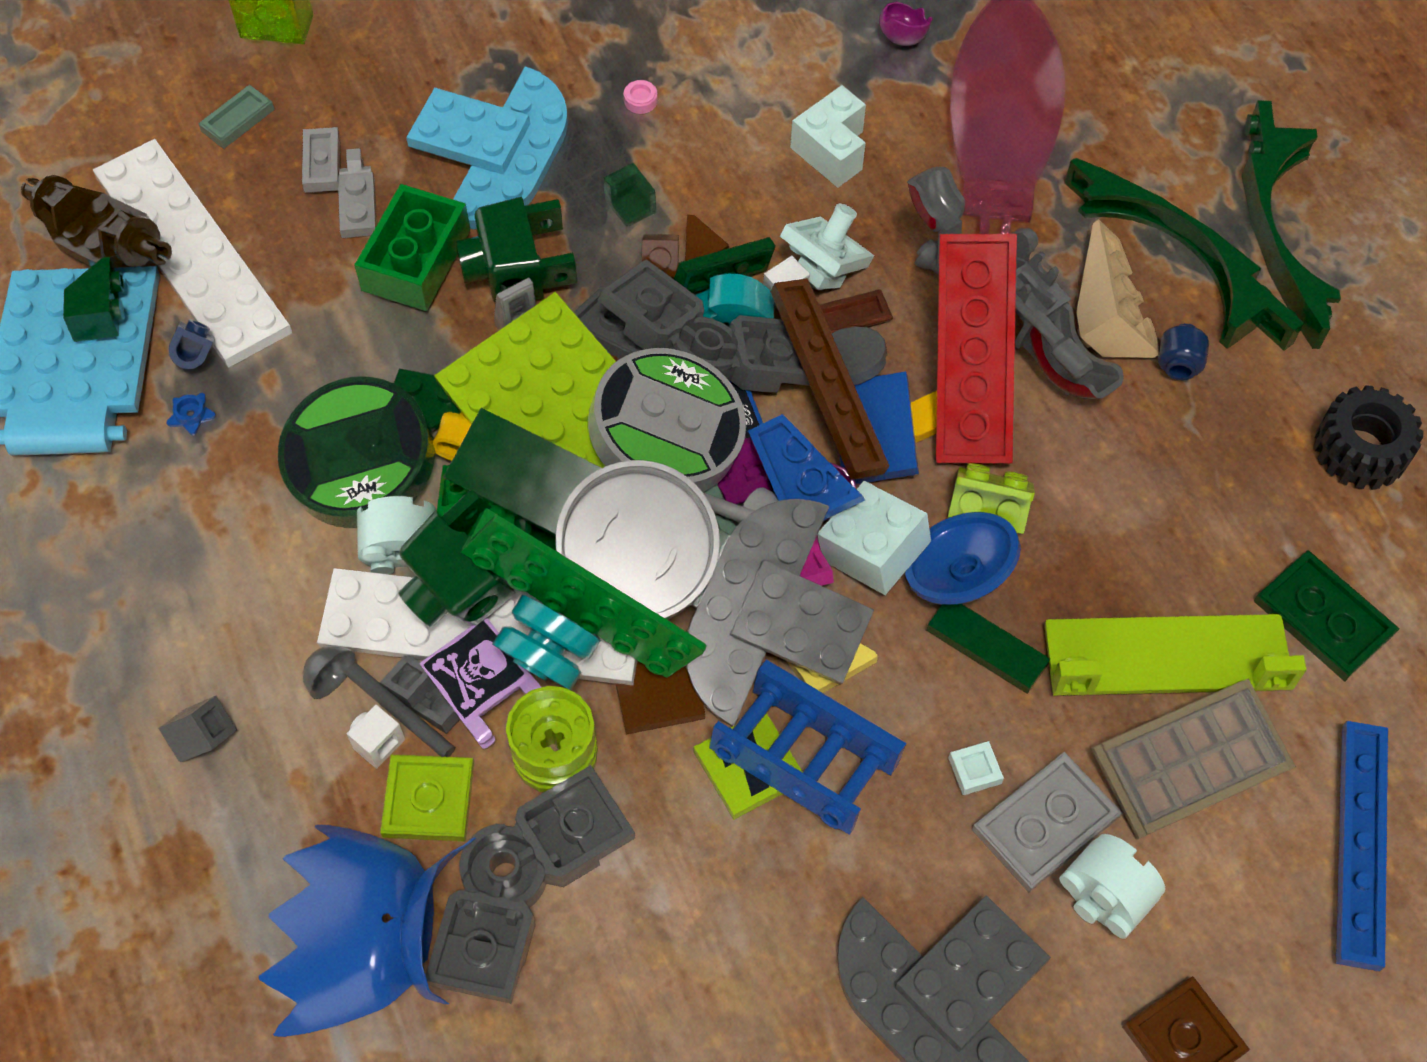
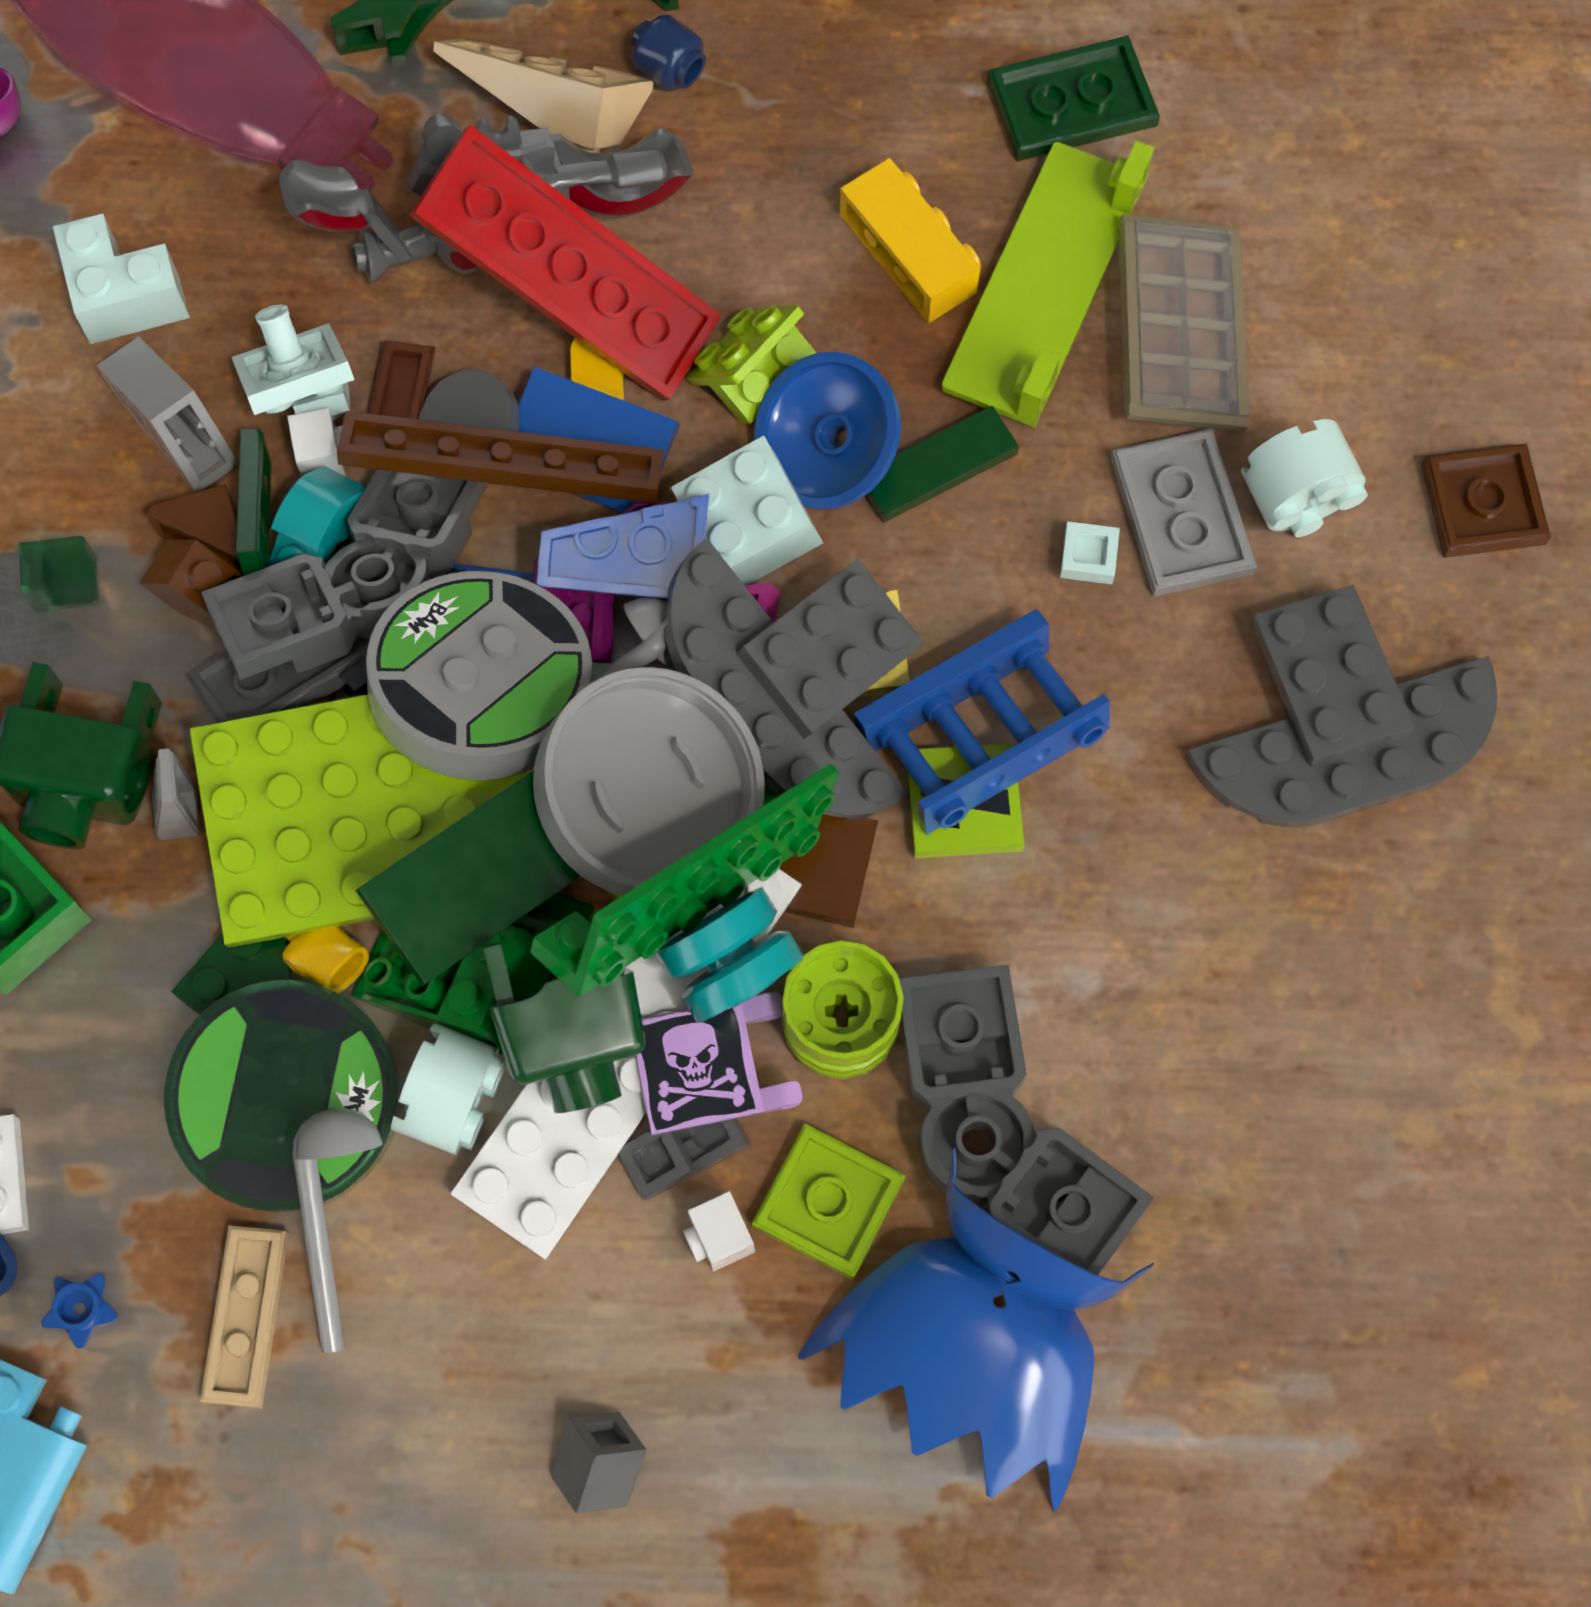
camera: 65 degrees left, 10 degrees up
dark grey piece [303,645,455,757] -> none
blue plate [1336,721,1388,972] -> none
none -> light grey slope [96,336,239,492]
none -> tan tile [200,1225,289,1409]
none -> light grey piece [293,1108,383,1353]
none -> yellow brick [839,158,981,324]

